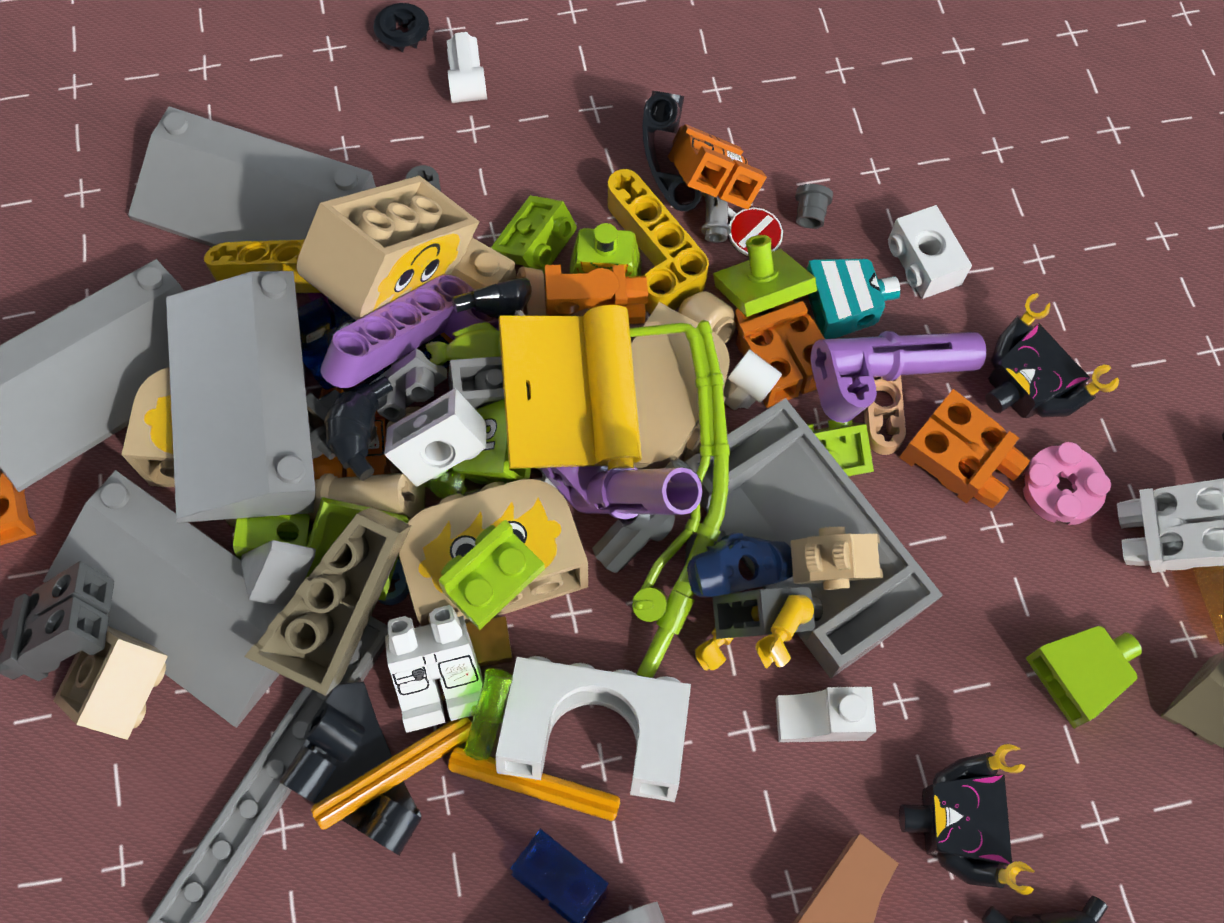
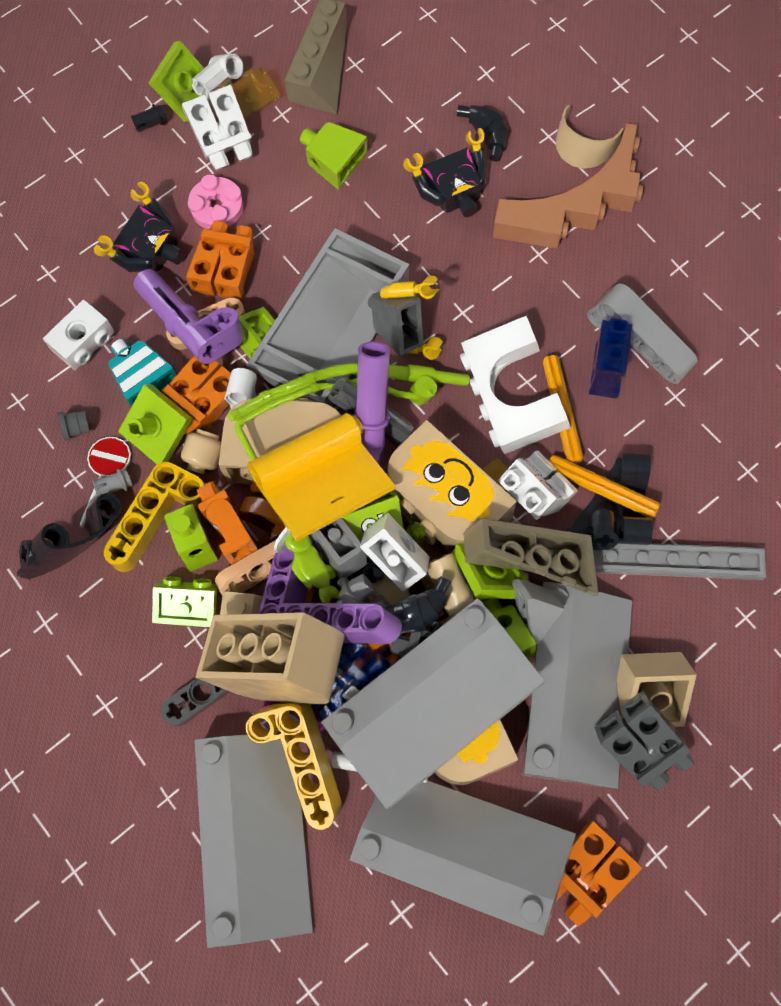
camera: 110 degrees left, 5 degrees up
black gear [373,3,430,53] -> none
lime bracket [439,520,545,630] -> none
white piece [447,32,487,103] -> none
black piece [452,278,532,319] -> none
clear neon green axle [464,668,513,761] -> none
orange hips [668,124,767,210] -> none
dark blue piece [687,533,793,597] -> none
white arch [776,687,876,742] -> none
tan hinge [791,527,883,590] -> none

